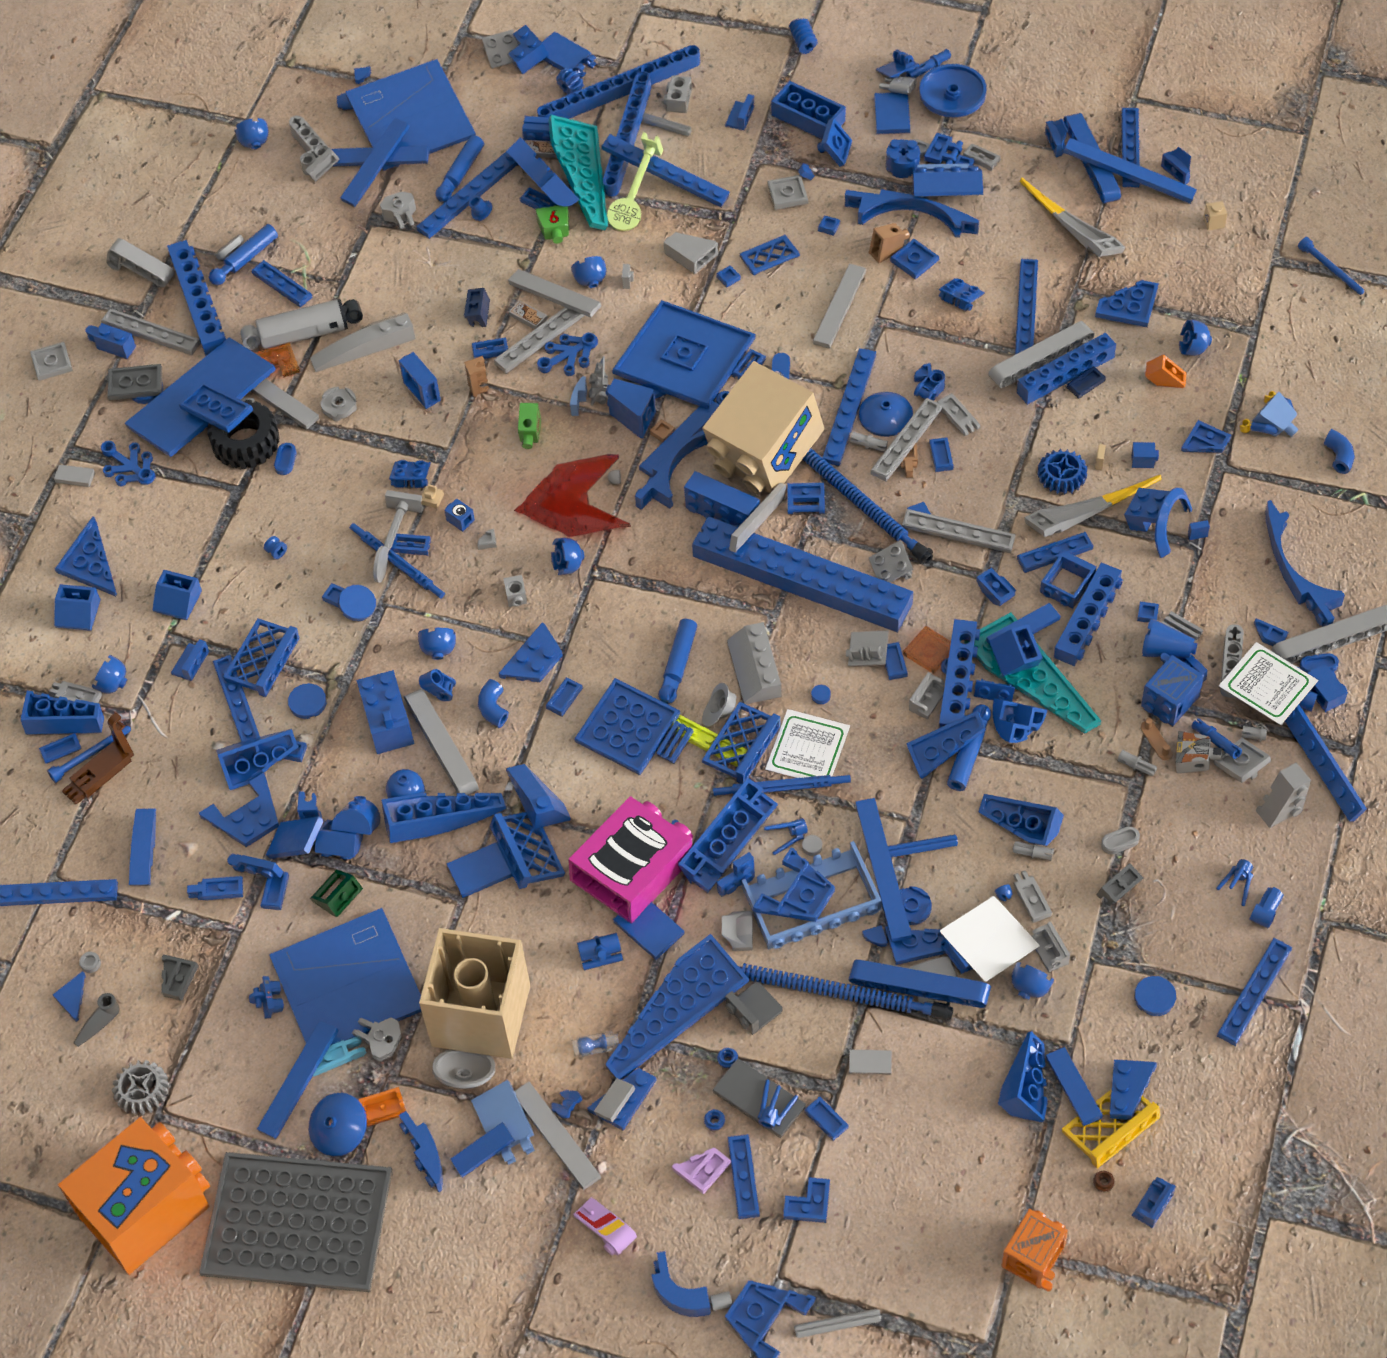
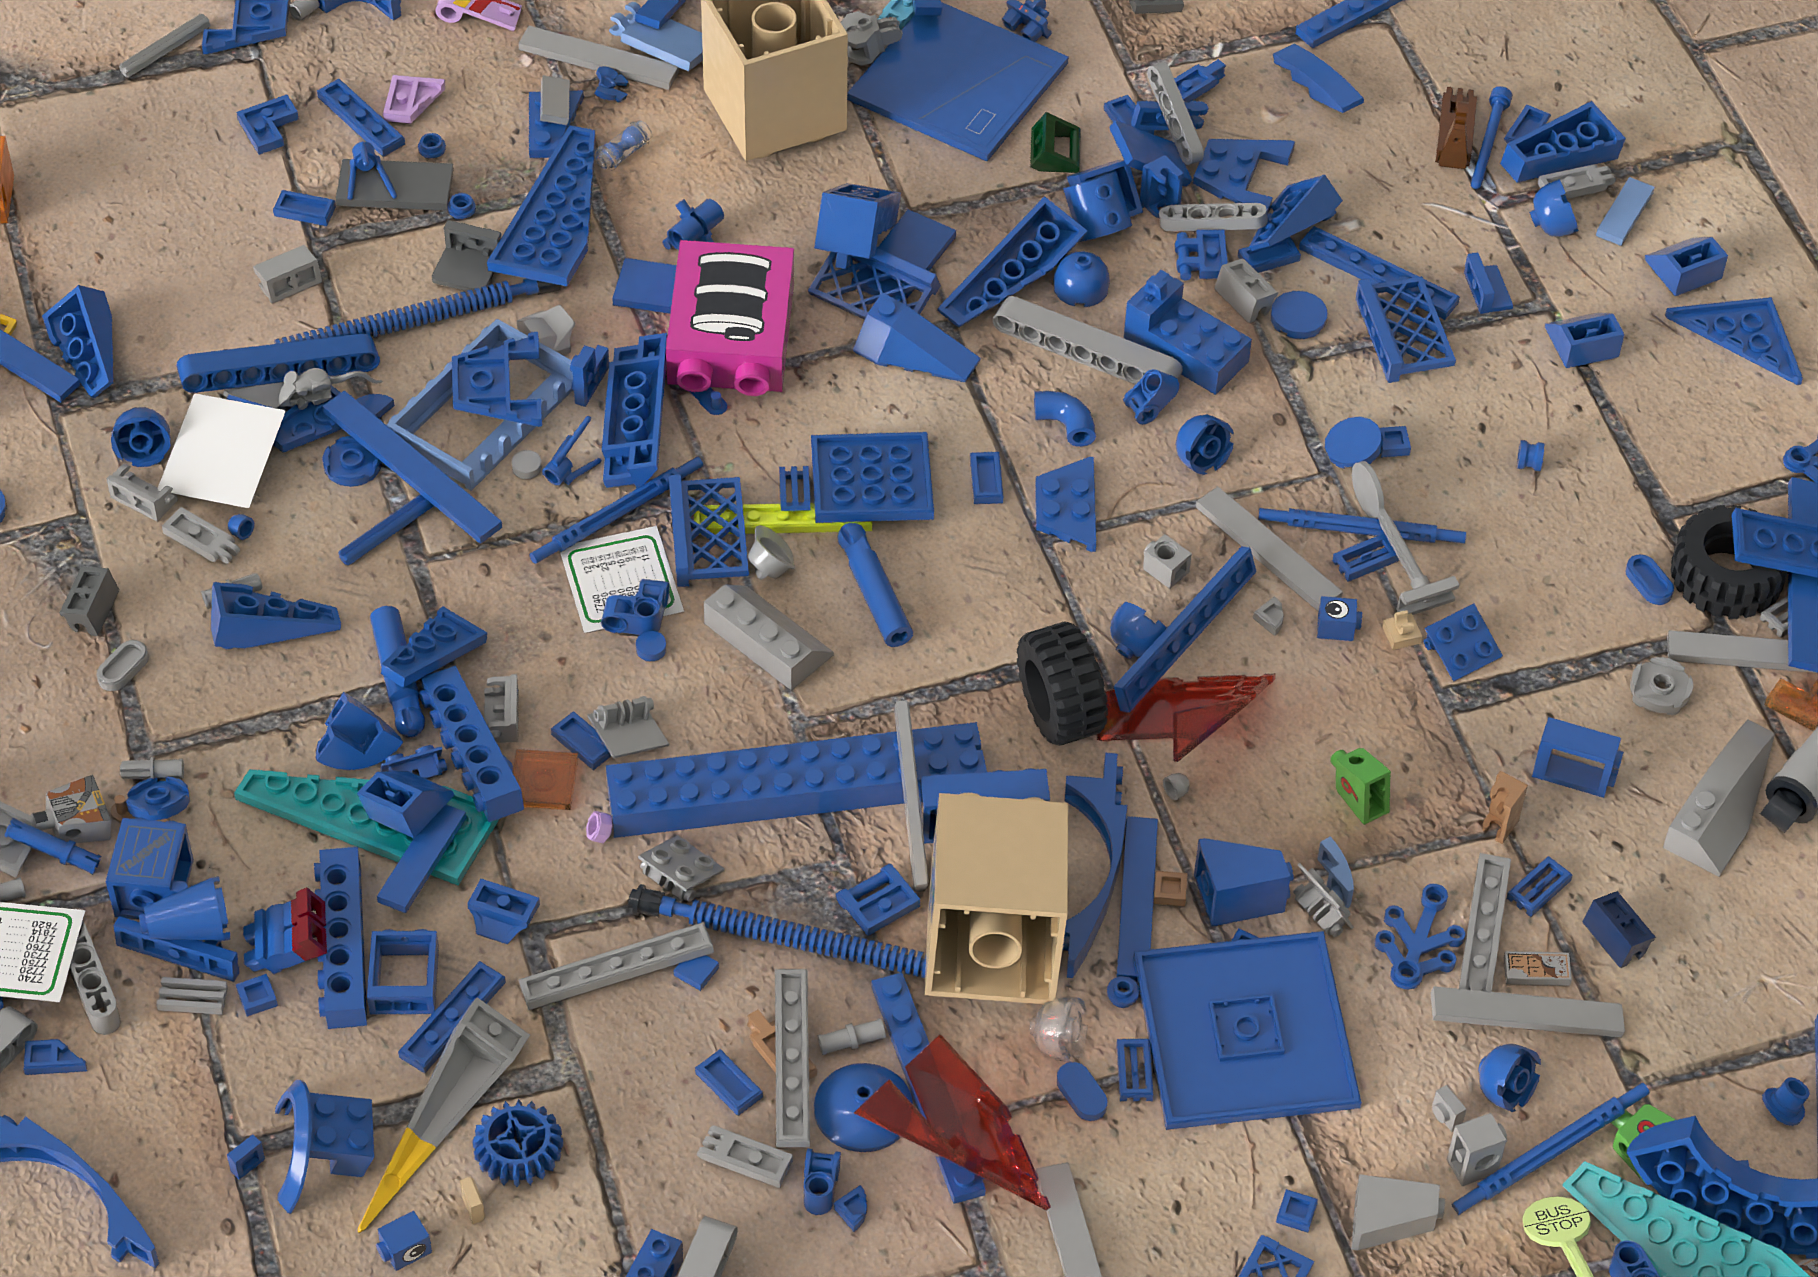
camera: 140 degrees right, 5 degrees down
none -> blue tile [126,777,190,821]
none -> hips [243,887,327,974]
none -> light grey animal [278,368,383,410]
none -> lavender tile [586,811,613,844]
none -> blue piece [601,579,670,635]
none -> blue hinge [814,183,901,269]
none -> clear red windscreen [854,1034,1051,1211]
none -> black tyre [1016,621,1108,746]
none -> blue tile [1113,546,1257,712]
none -> light grey beam [1147,62,1204,165]
none -> light grey beam [1159,203,1268,231]
none -> blue plate [1174,230,1228,281]
none -> light grey tile [1196,486,1343,611]
none -> light grey hinge [1214,258,1278,323]
none -> light grey brick [1447,1113,1507,1186]
none -> blue axle [1452,1083,1650,1215]
none -> medium blue tile [1596,177,1655,246]

